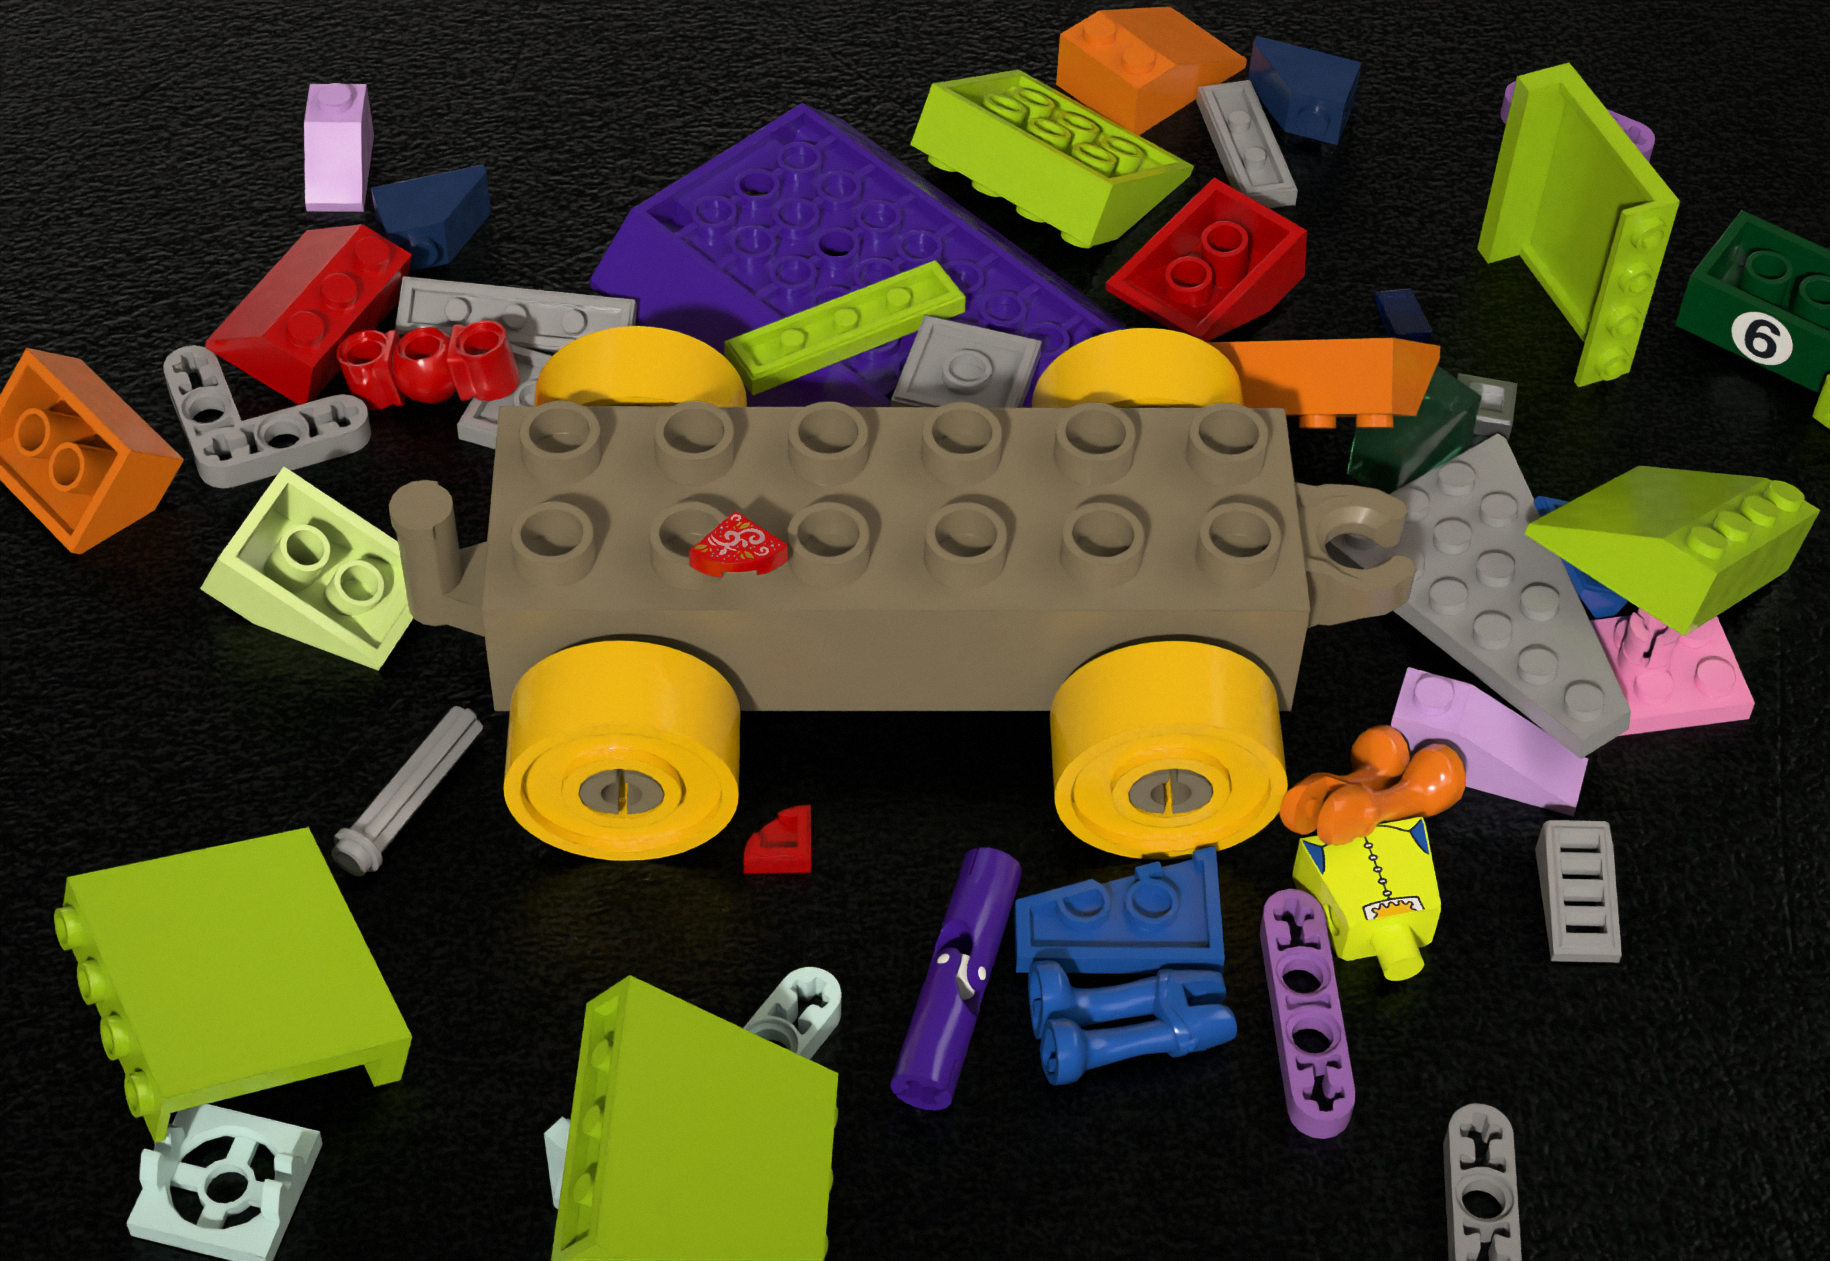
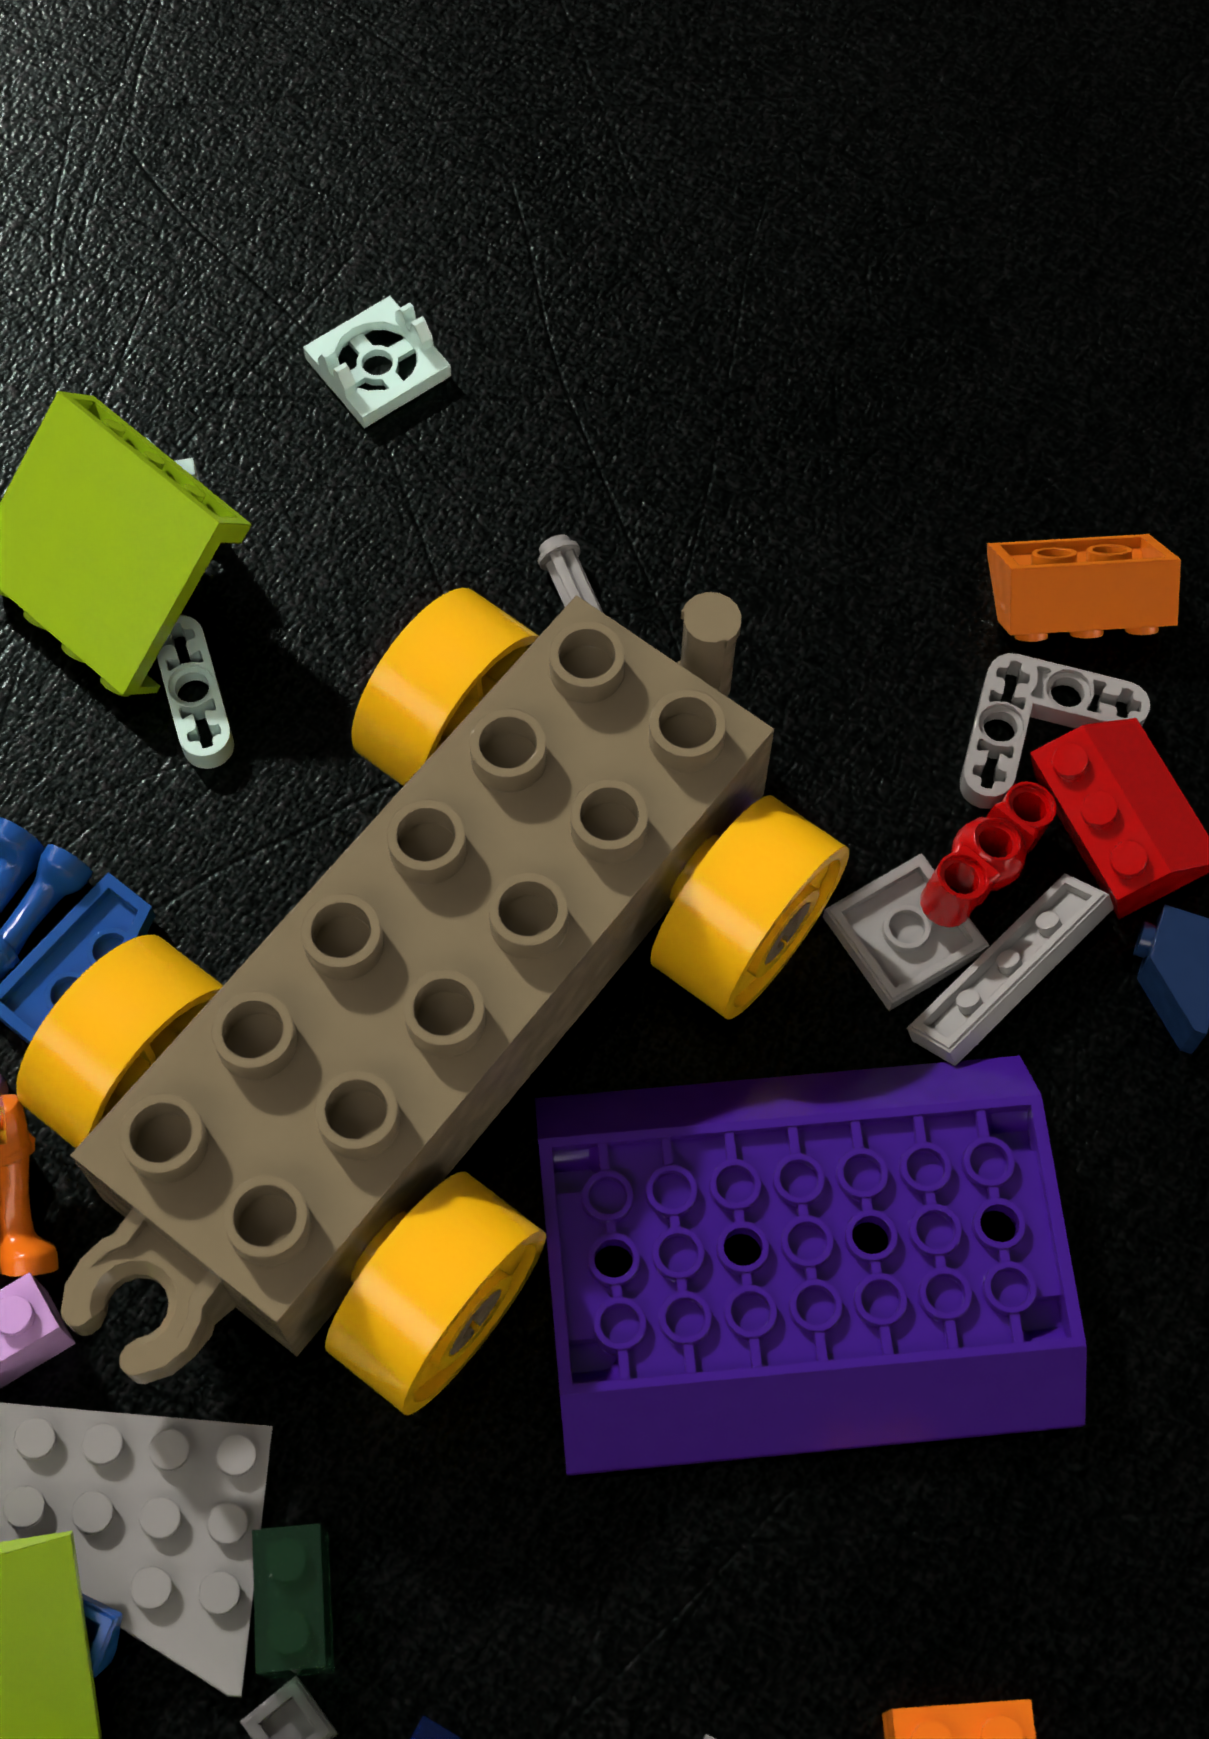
camera: 130 degrees right, 15 degrees up
lime panel [54,827,412,1143] -> none
yellowish green slope [200,466,413,671] -> none
red tile [689,510,788,577] -> none
lime tile [724,260,966,395] -> none
red tile [744,805,811,874] -> none
light grey tile [891,315,1042,408] -> none
dark purple piece [891,848,1022,1110] -> none
lime slope [911,70,1194,248] -> none
red slope [1106,177,1307,342] -> none
orange slope [1208,338,1440,429] -> none

